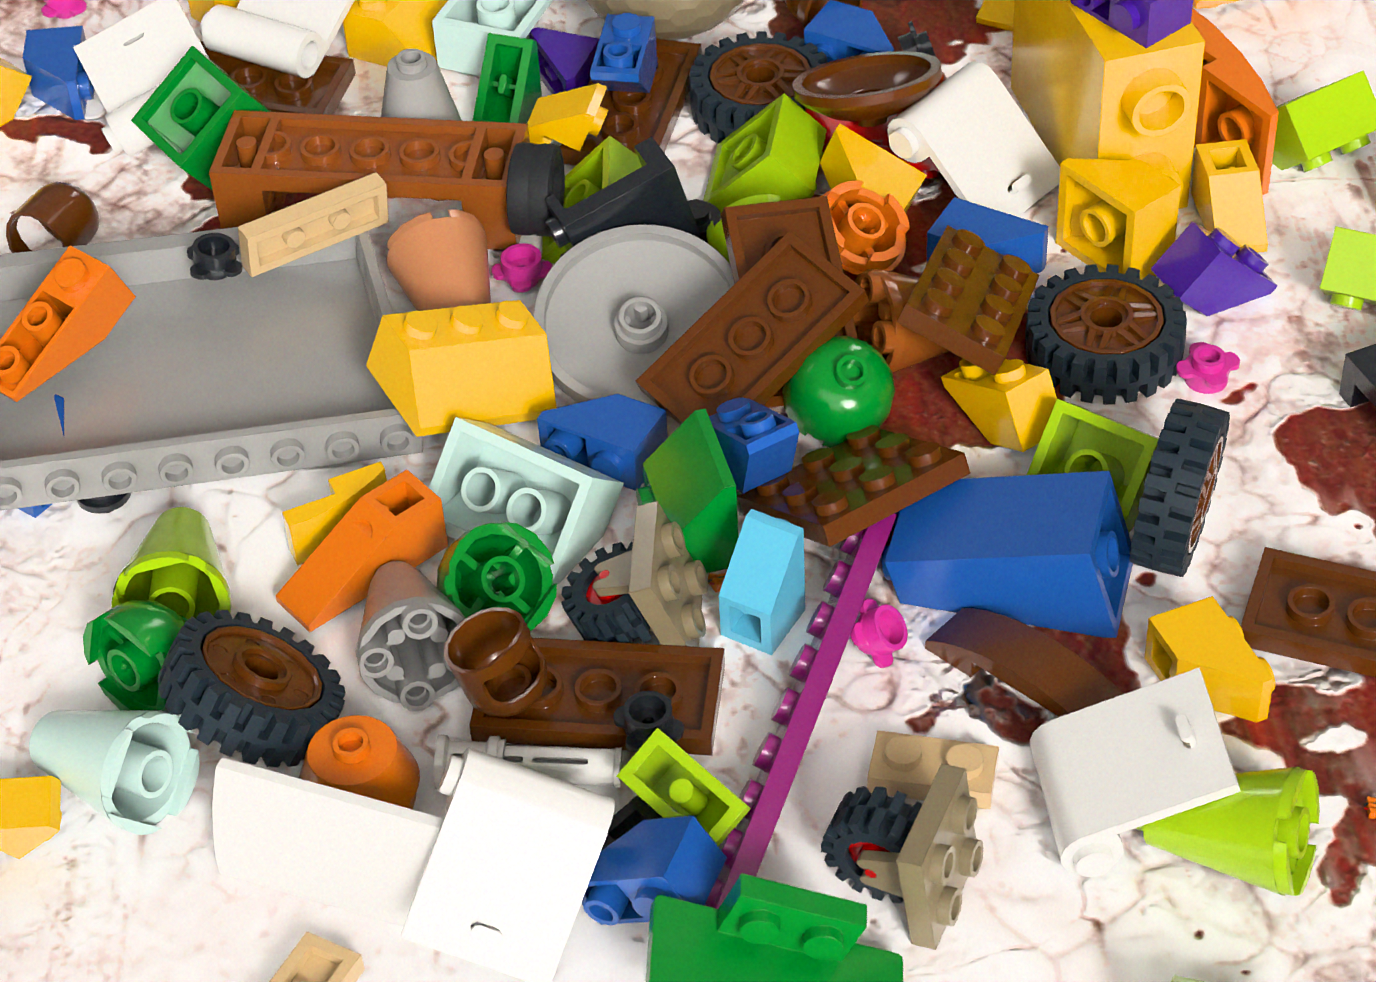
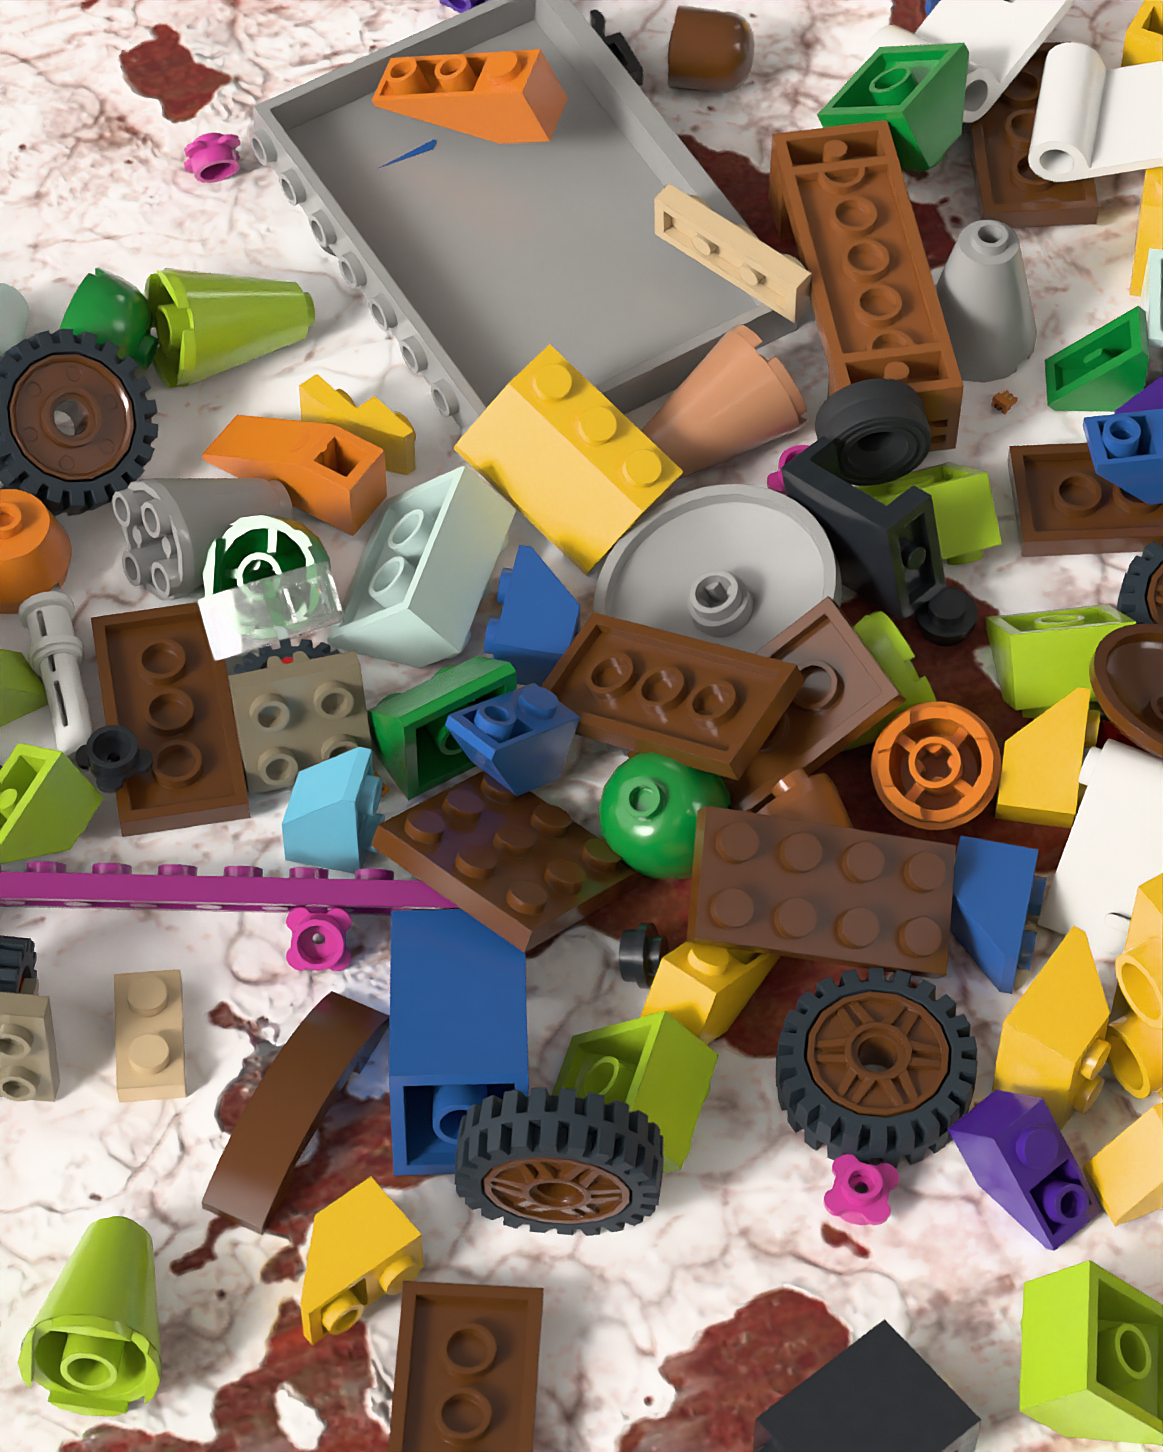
camera: 70 degrees right, 10 degrees up
black plate [187,233,243,280] -> none
reddish brown helmet [444,607,547,717] -> none
yellow slope [527,83,608,151] -> none
white door [1030,668,1241,877] -> none
none -> clear slope [197,561,346,661]
none -> black plate [619,922,669,989]

